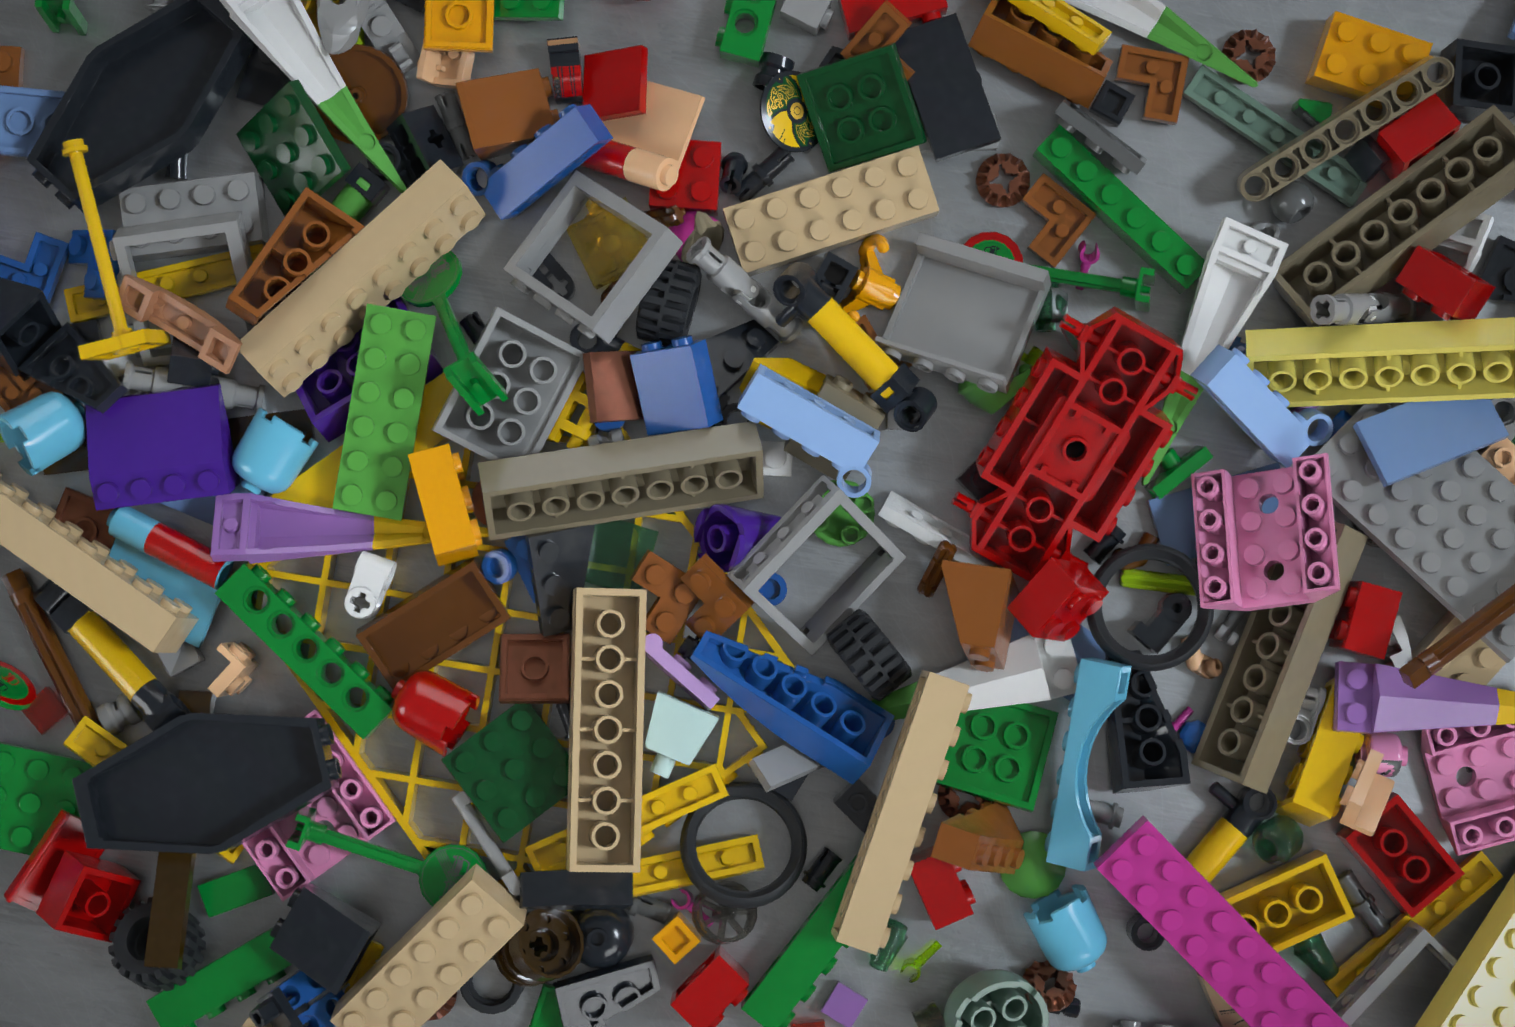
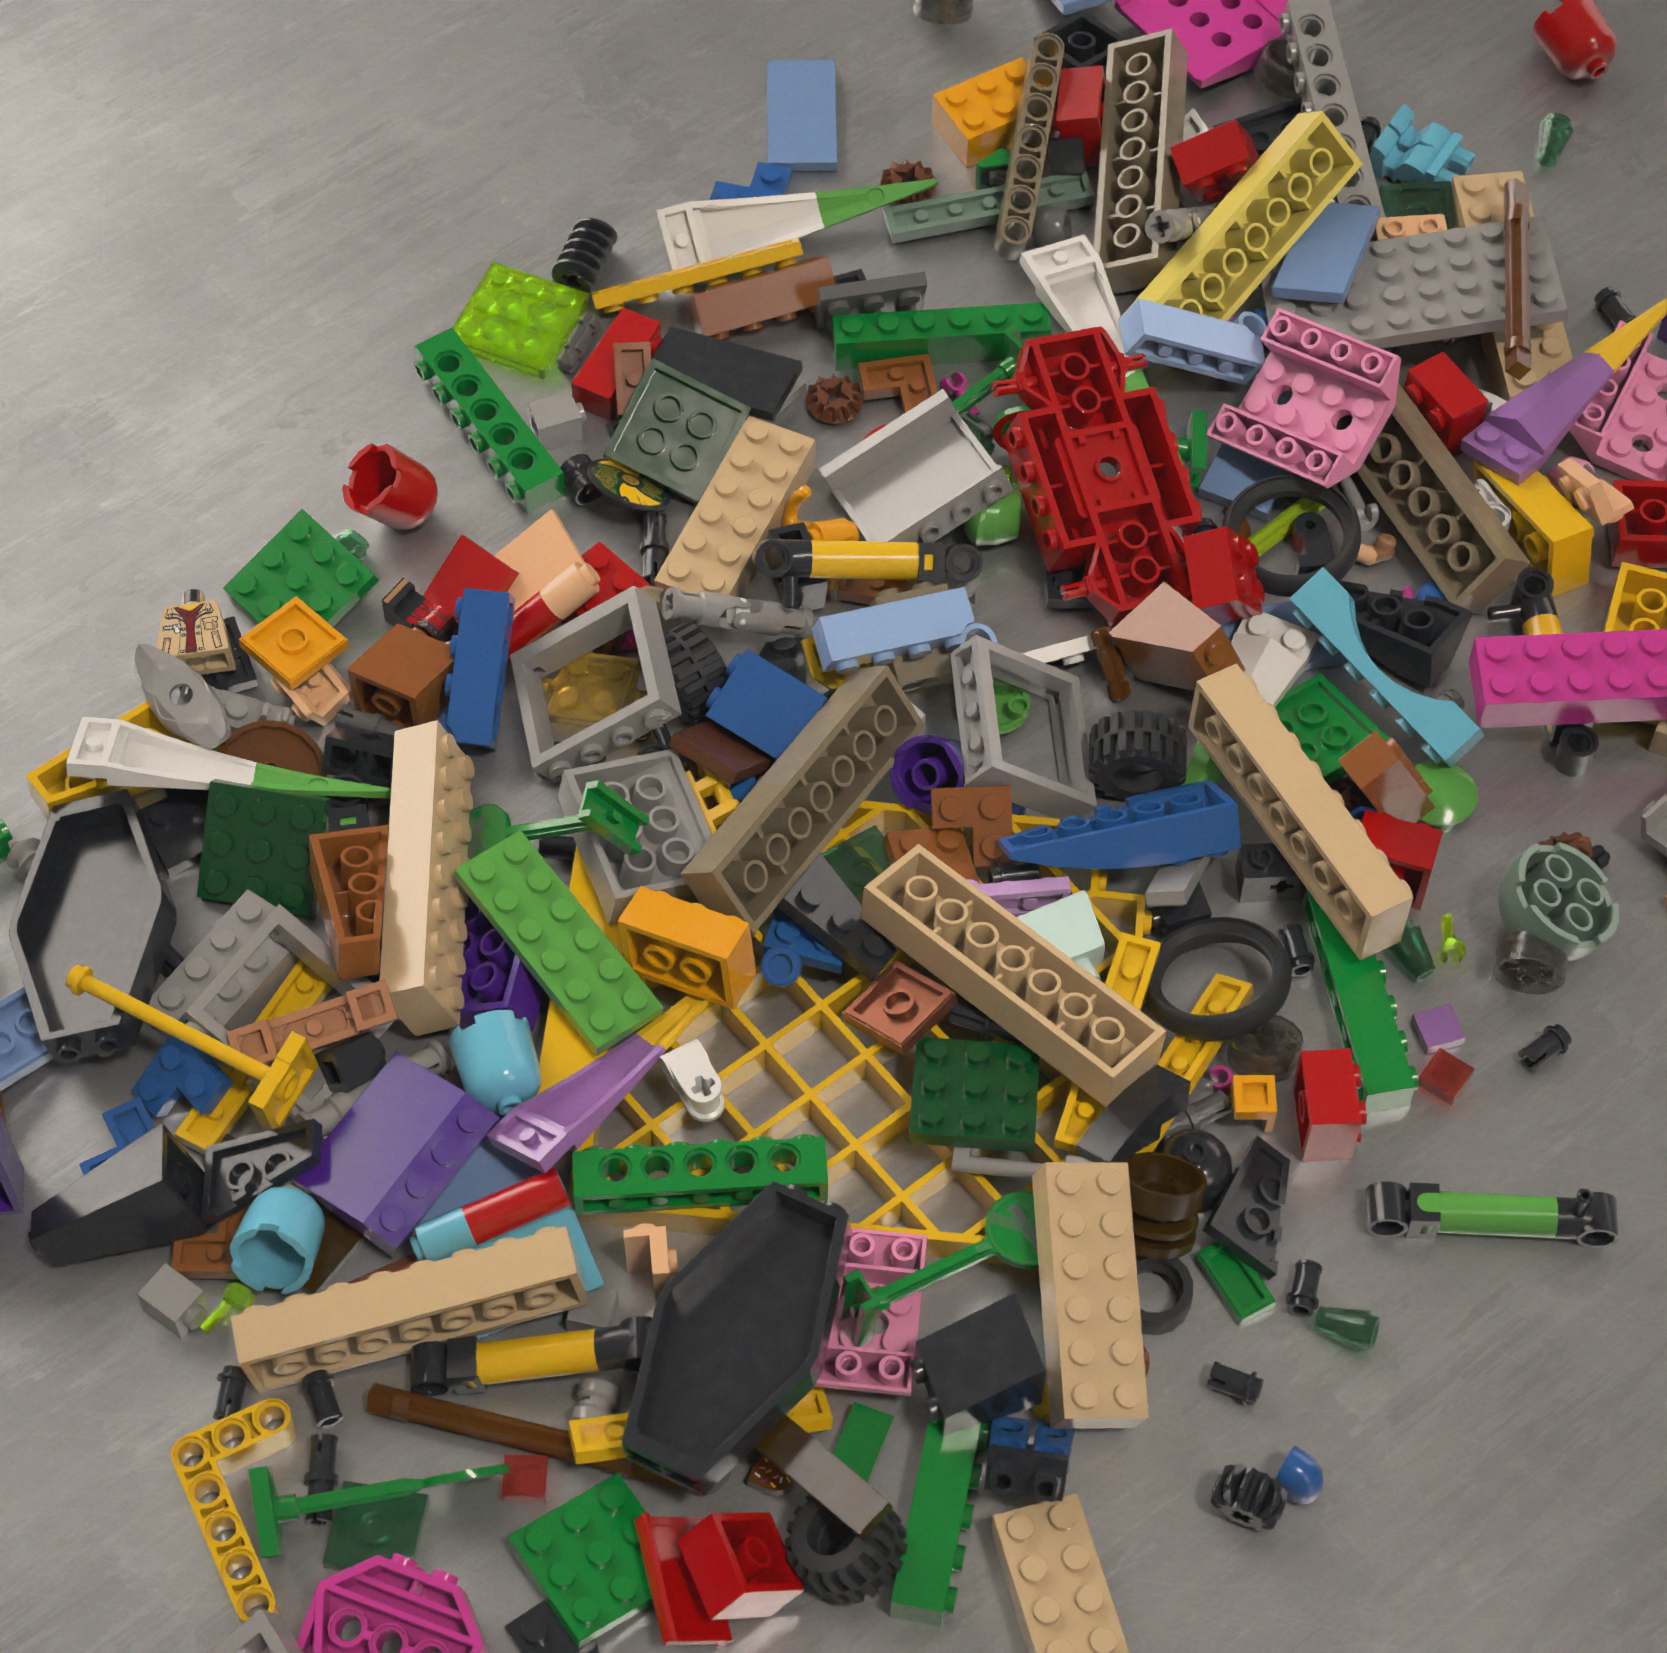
camera: 50 degrees left, 30 degrees down
reddish brown slope [356,557,511,690] -> none
red cylinder [391,670,480,757] -> none
black pin [719,152,748,194] -> none
medium azure cylinder [1023,884,1107,973] -> none
dark orange plate [1115,44,1189,125] -> none
clear green head [1252,814,1304,865] -> none

